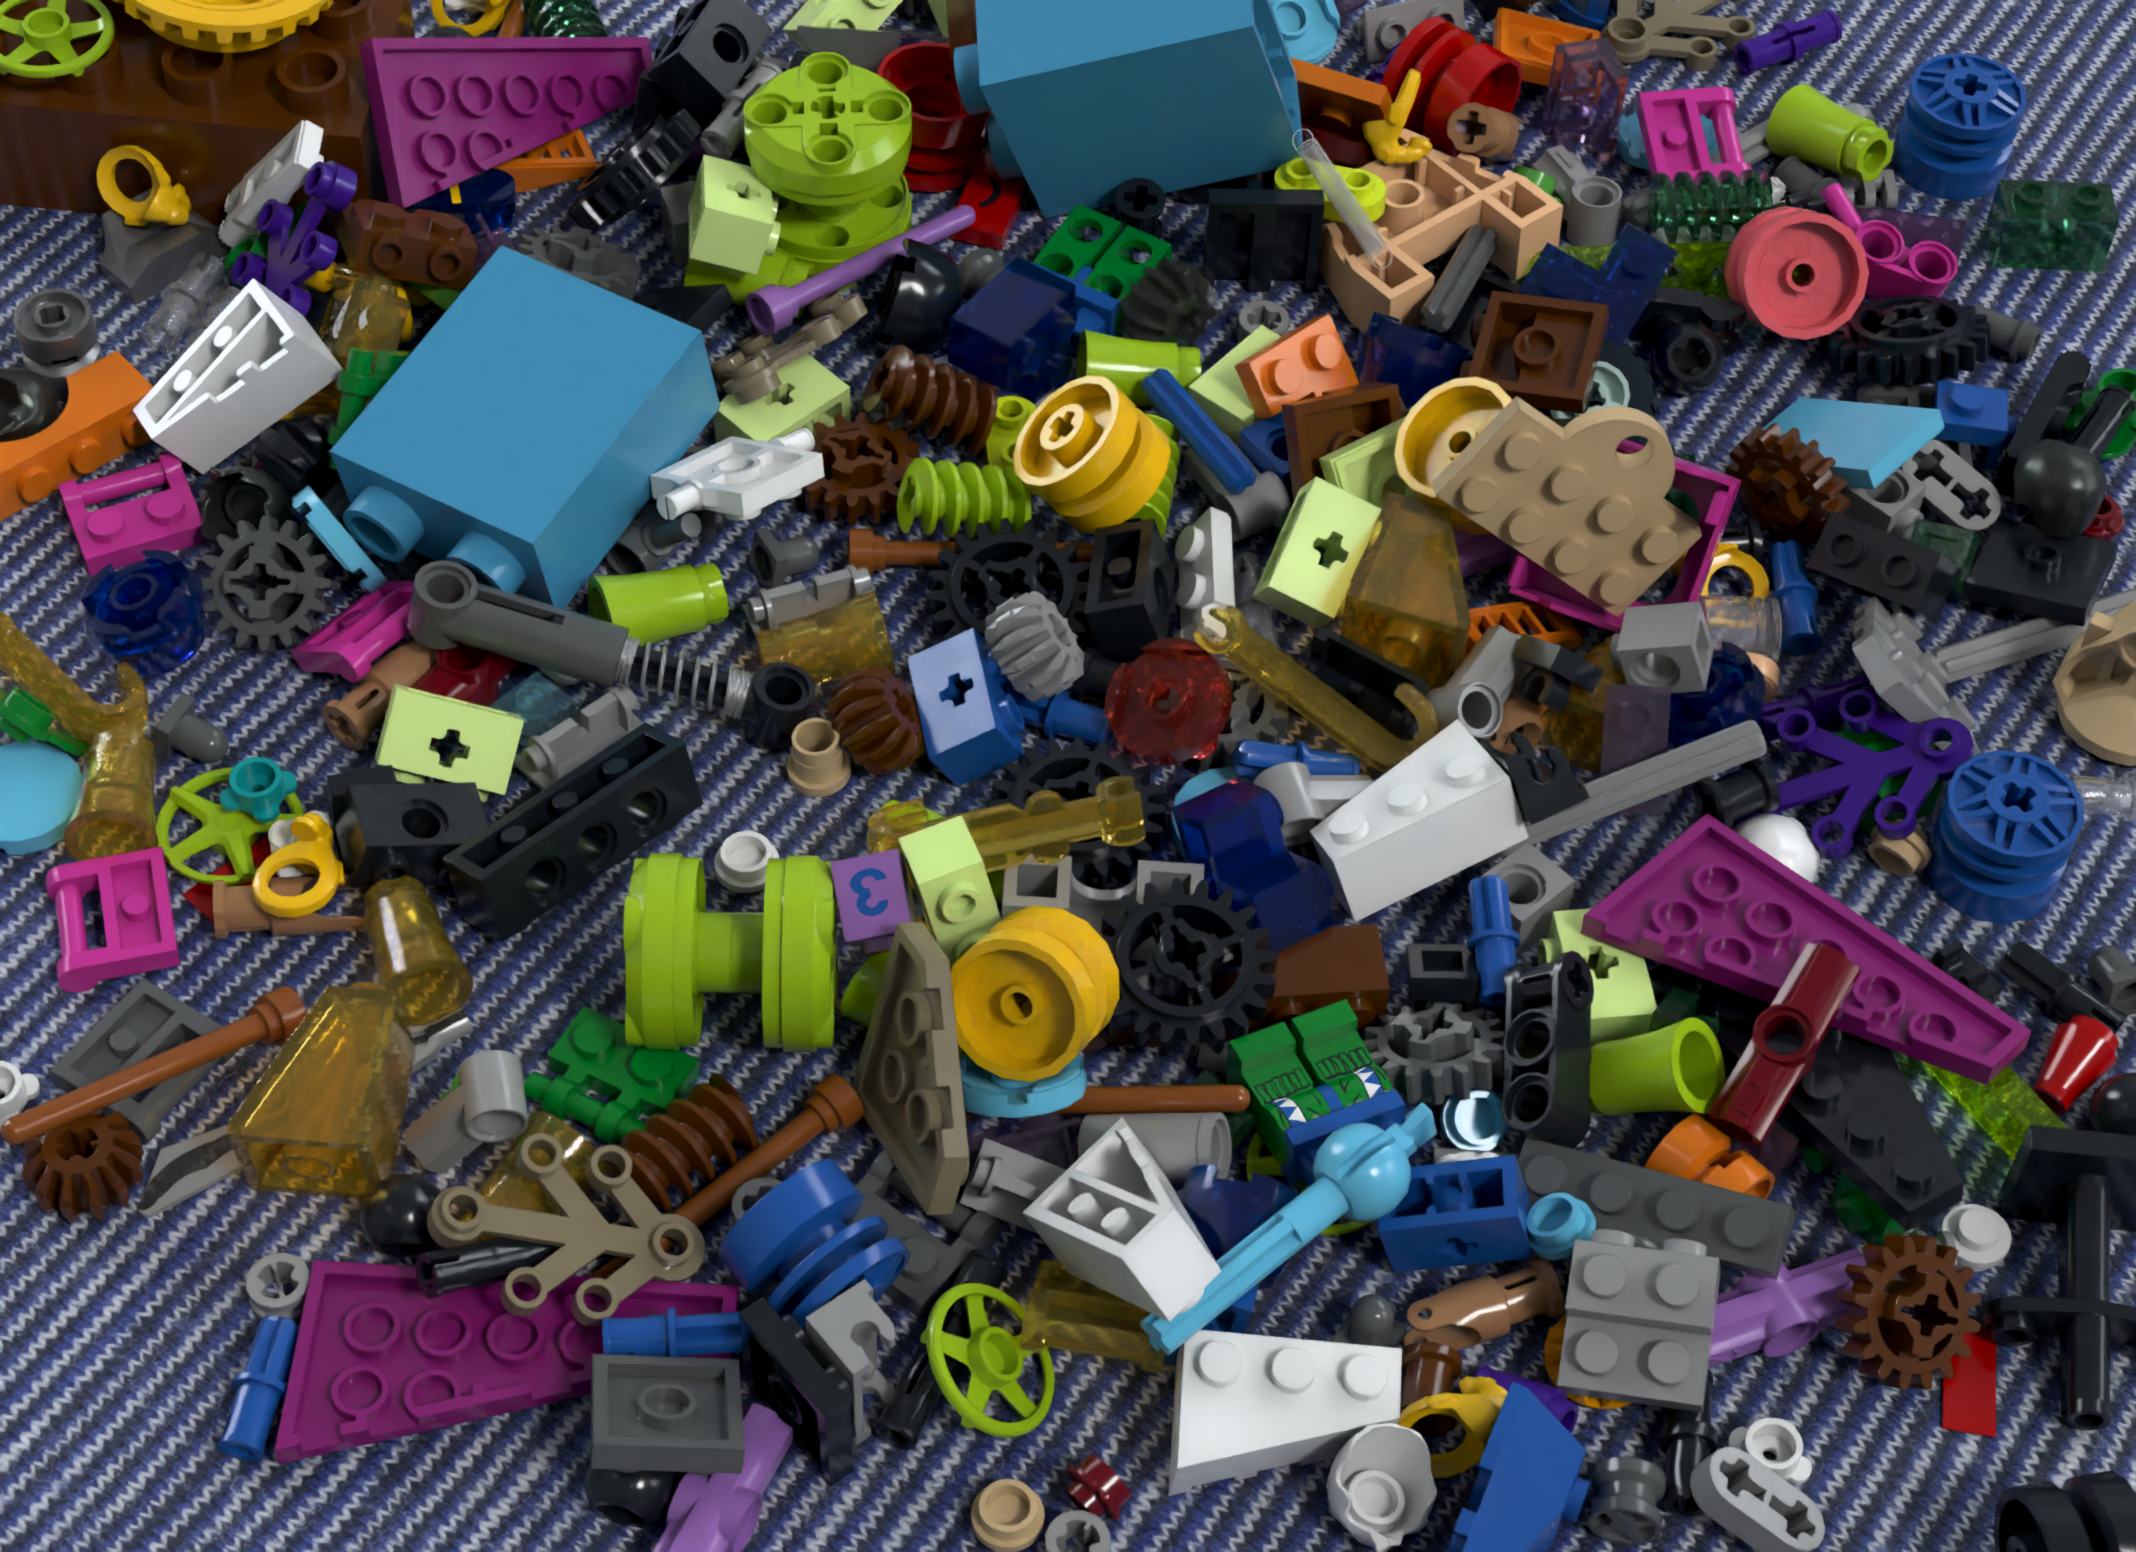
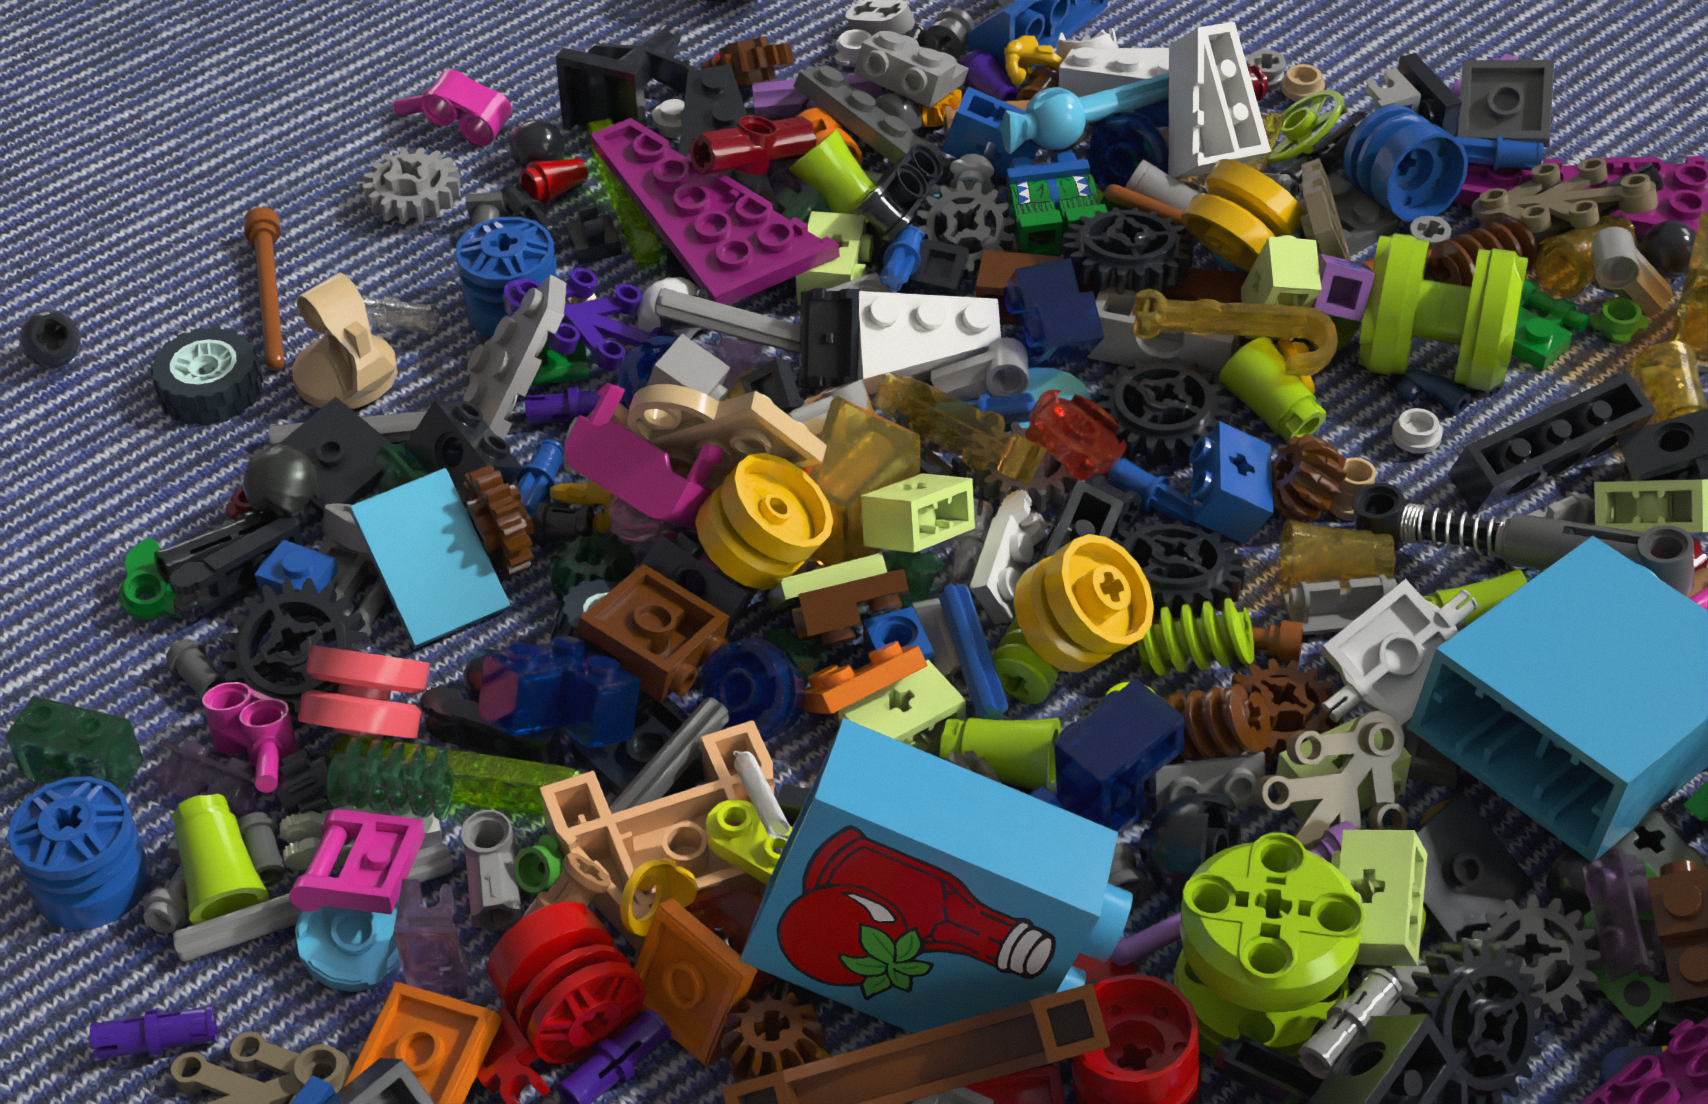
camera: 160 degrees left, 5 degrees down
light grey gear [984,591,1084,702] -> none
medium azure plate [1527,1192,1596,1260] -> none

